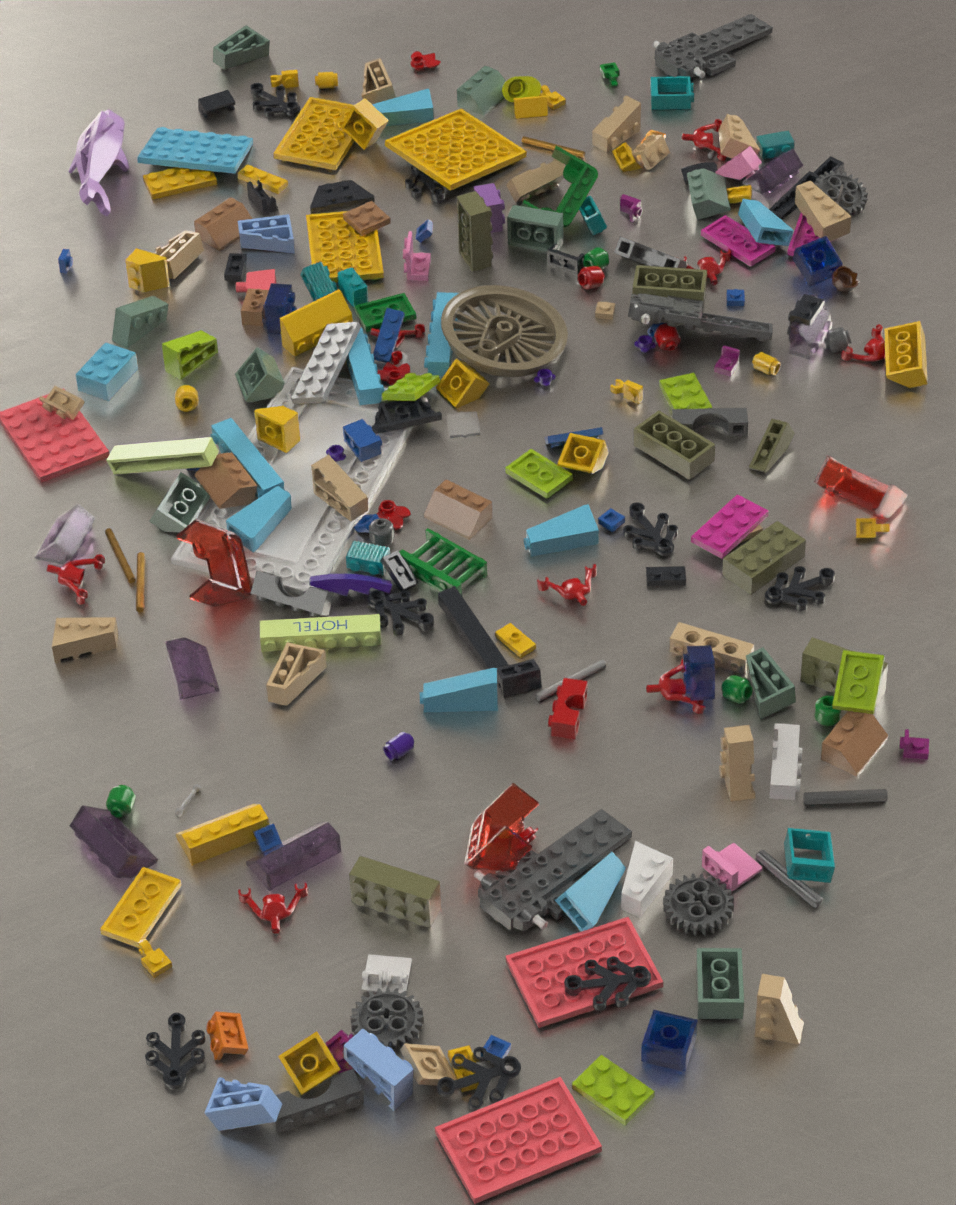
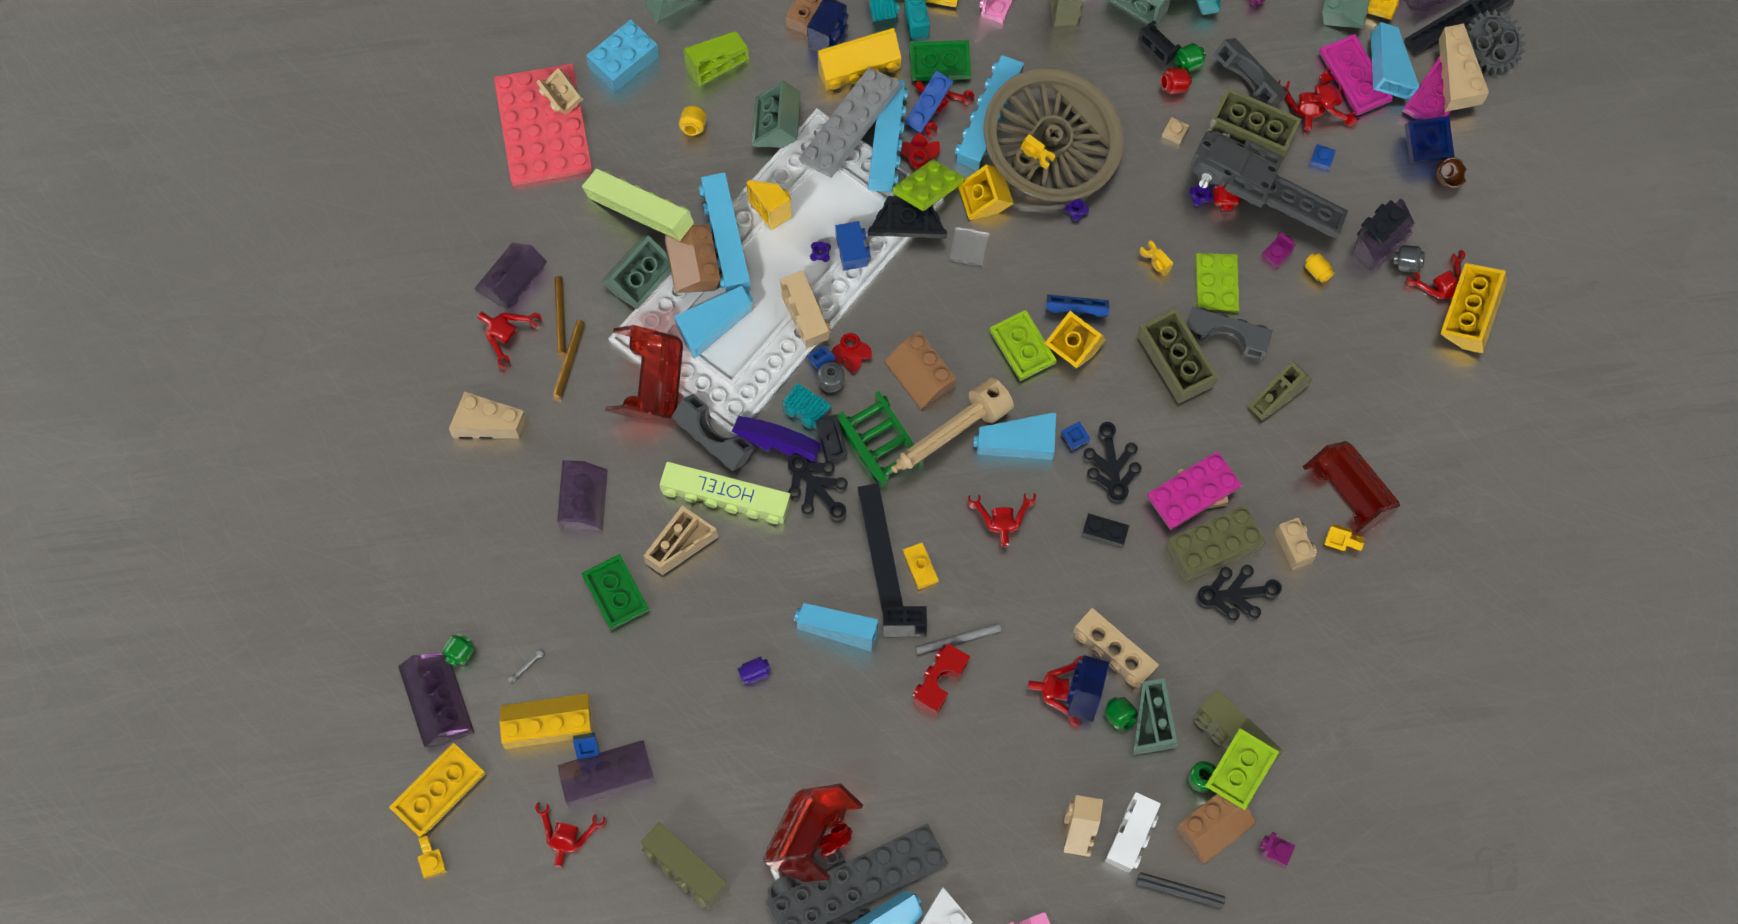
camera: 15 degrees right, 25 degrees up
none -> green plate [581,554,650,630]
none -> tan piece [891,377,1014,473]
none -> yellow plate [1020,134,1056,169]
none -> tan brick [1274,517,1317,571]
none -> red piece [1308,69,1360,127]

